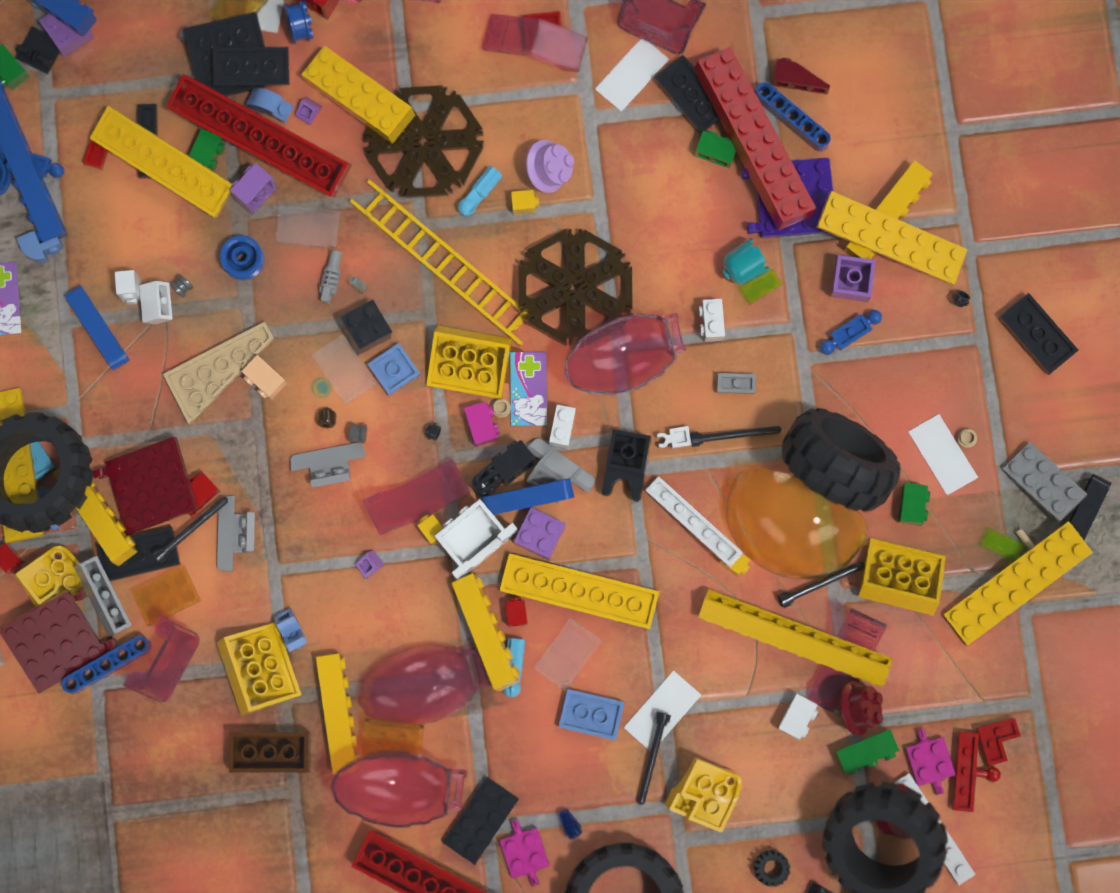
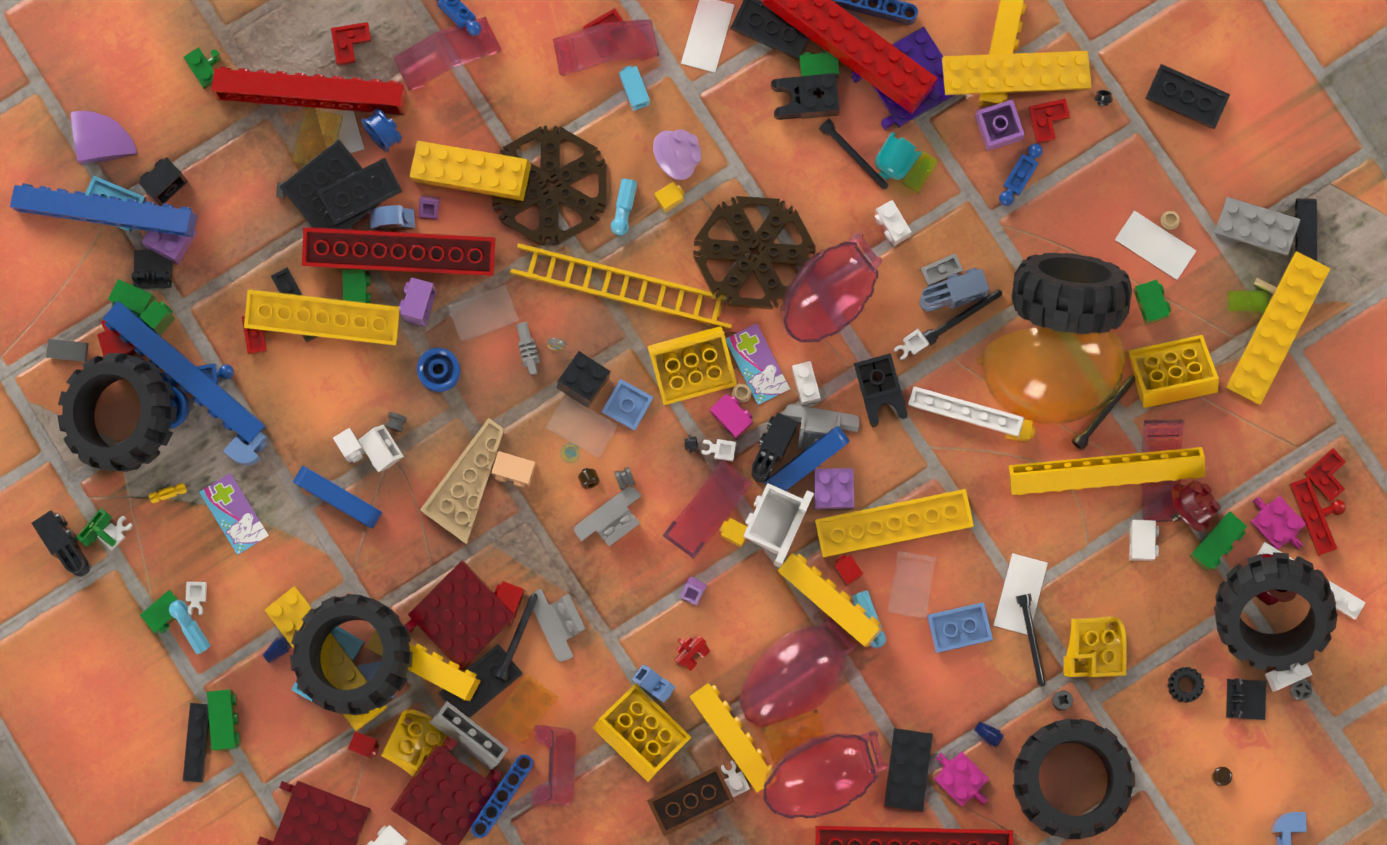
camera: 25 degrees left, 0 degrees up
none -> green brick [139,299,175,336]
none -> medium azure brick [619,66,650,111]
none -> red hips [674,635,710,671]
none -> white plate [701,439,736,462]
none -> white plate [721,761,750,797]
none -> black brick [771,73,840,120]
none -> black piece [819,119,888,190]
none -> sand blue brick [919,268,990,312]
none -> red plate [1028,99,1070,144]
none -> dark grey wheel [1052,690,1073,710]

